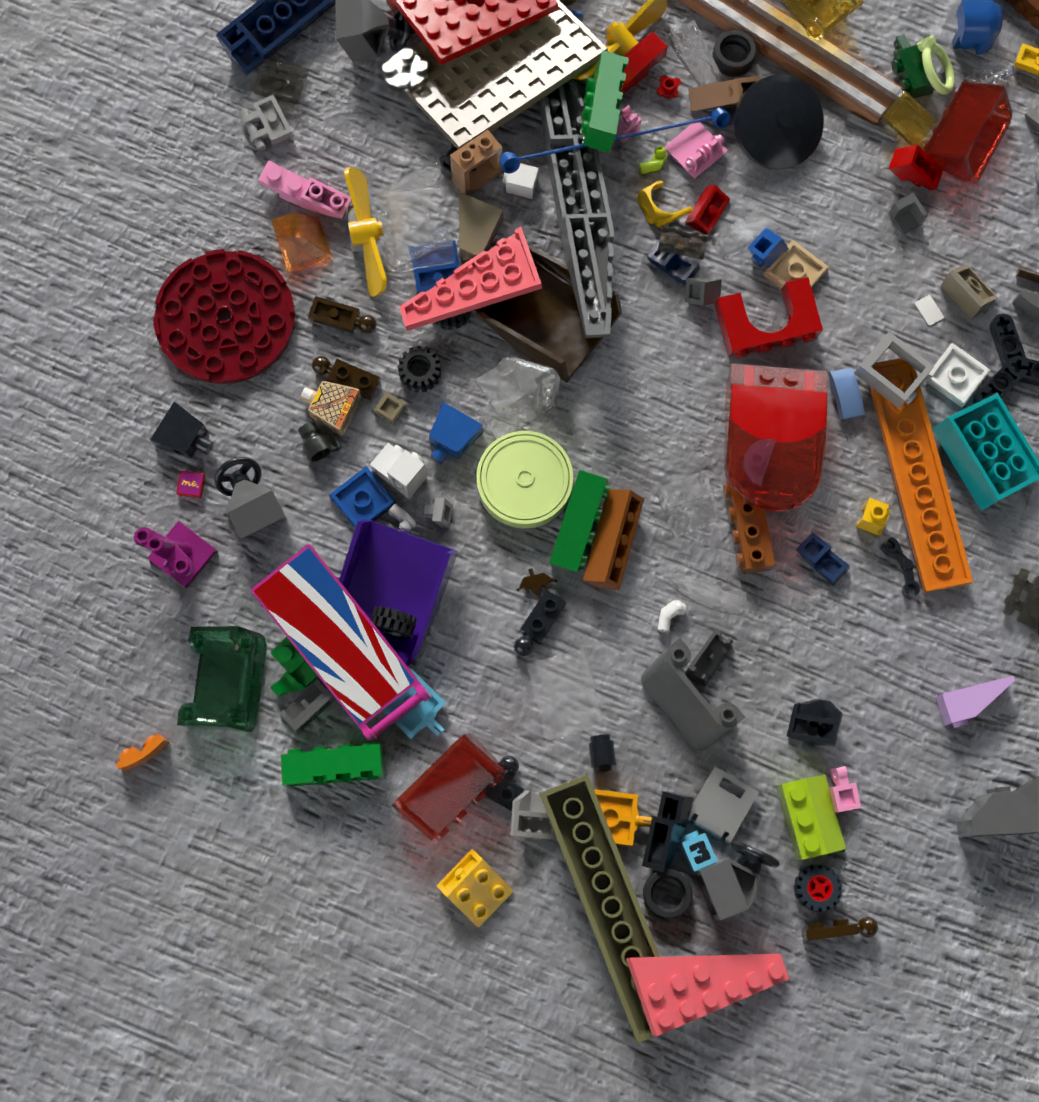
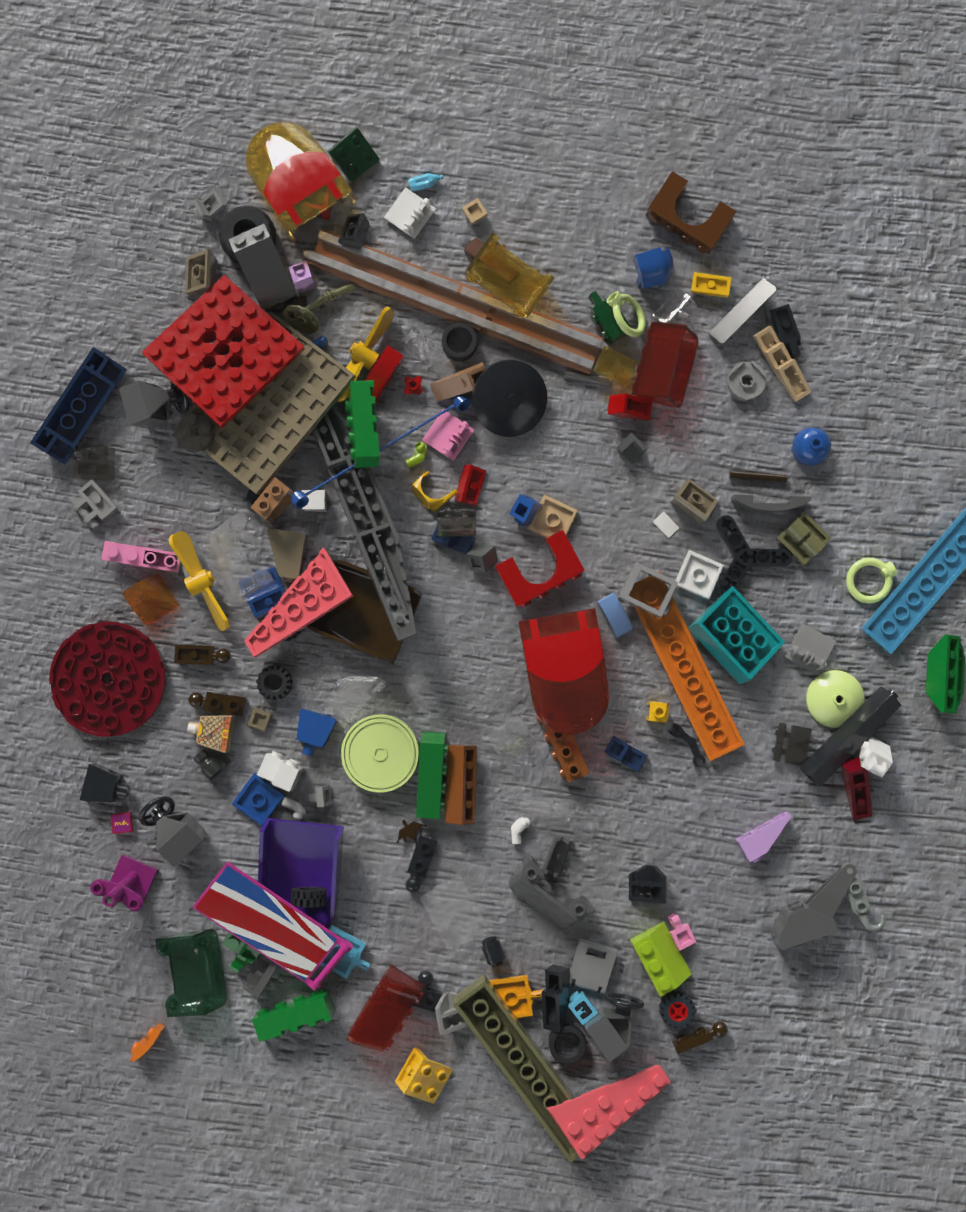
camera: 10 degrees left, 10 degrees up
bright pink plate [617,105,642,144] -> none
clear pink plate [743,439,776,488] -> none

